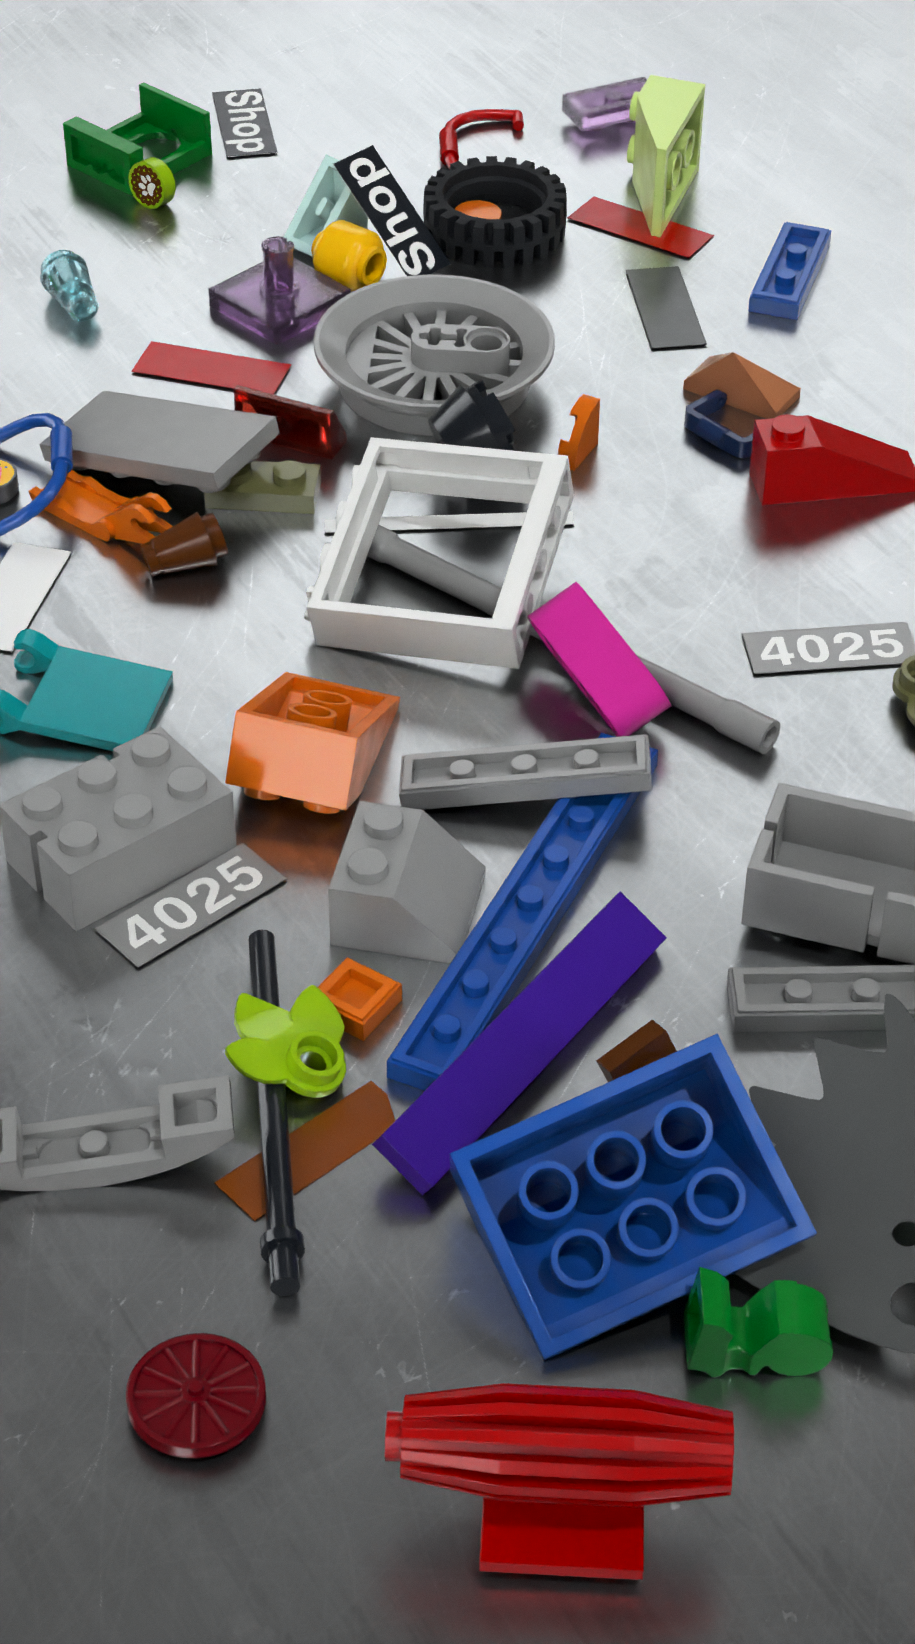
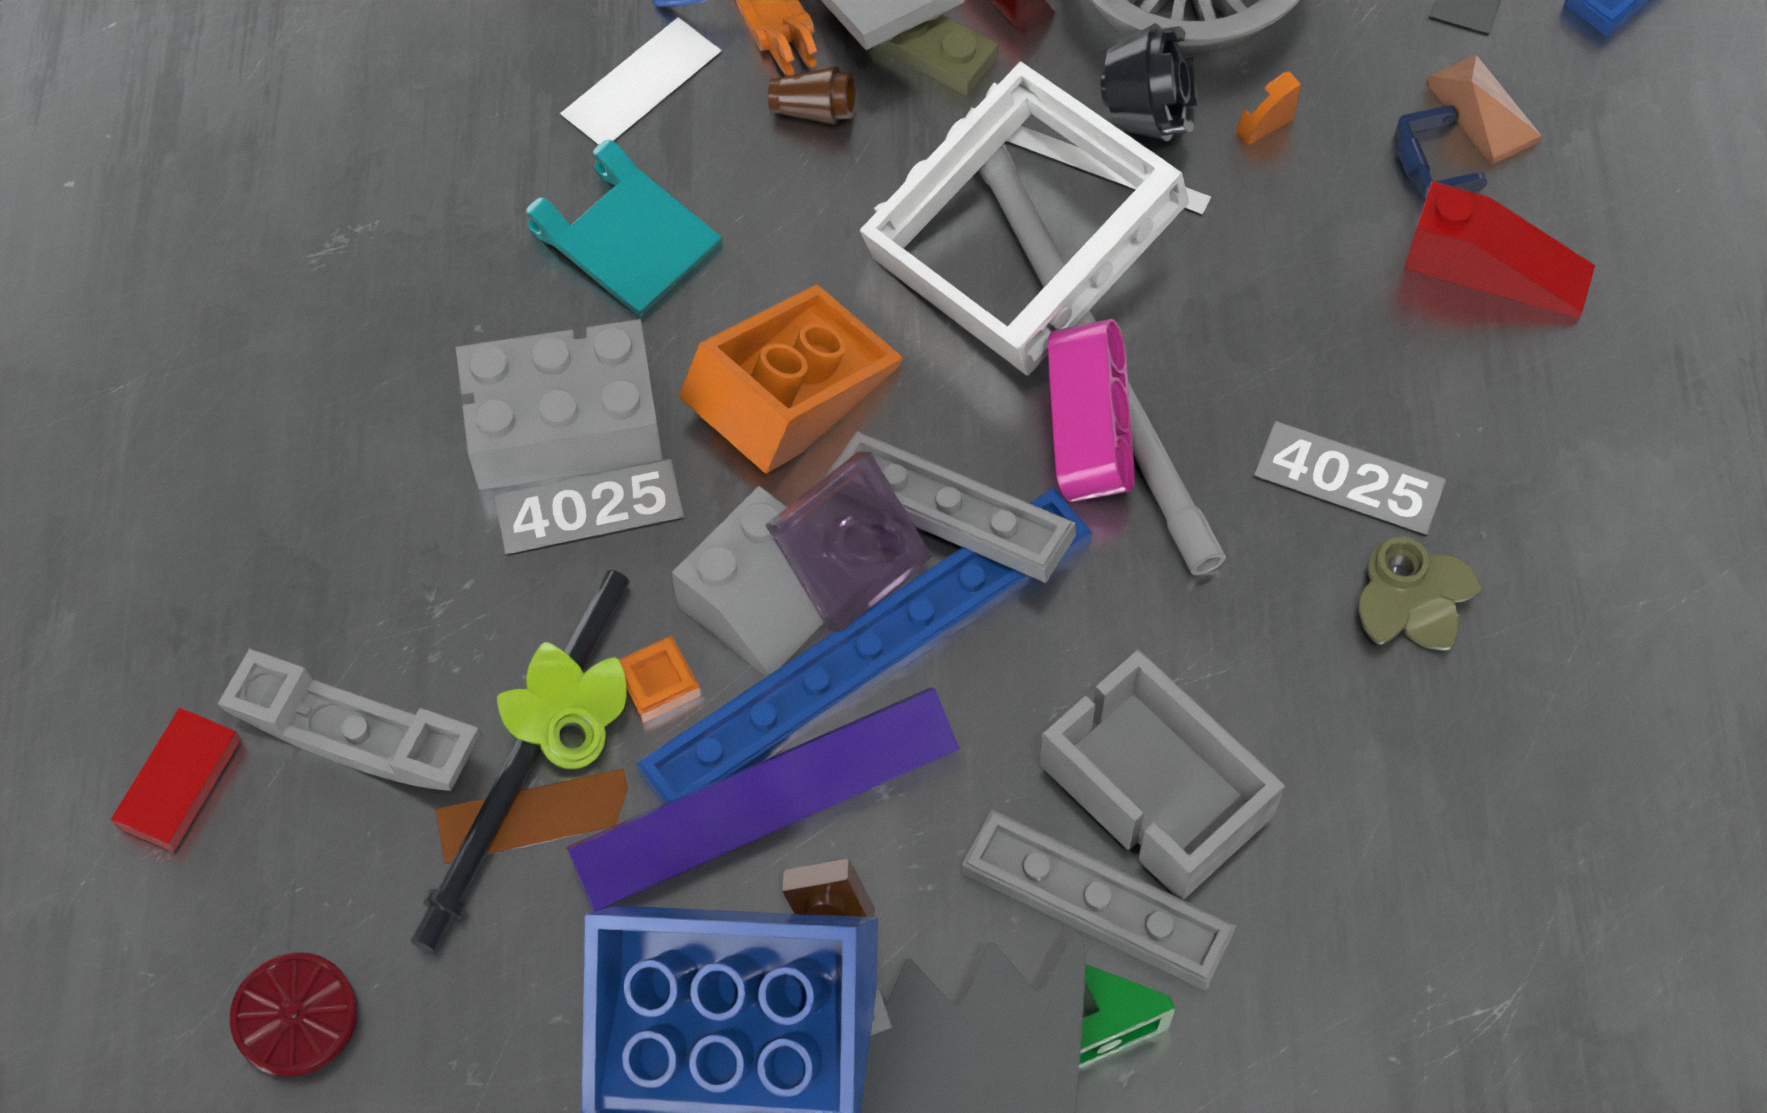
camera: 30 degrees right, 20 degrees up
none -> clear purple tile [765,452,932,632]

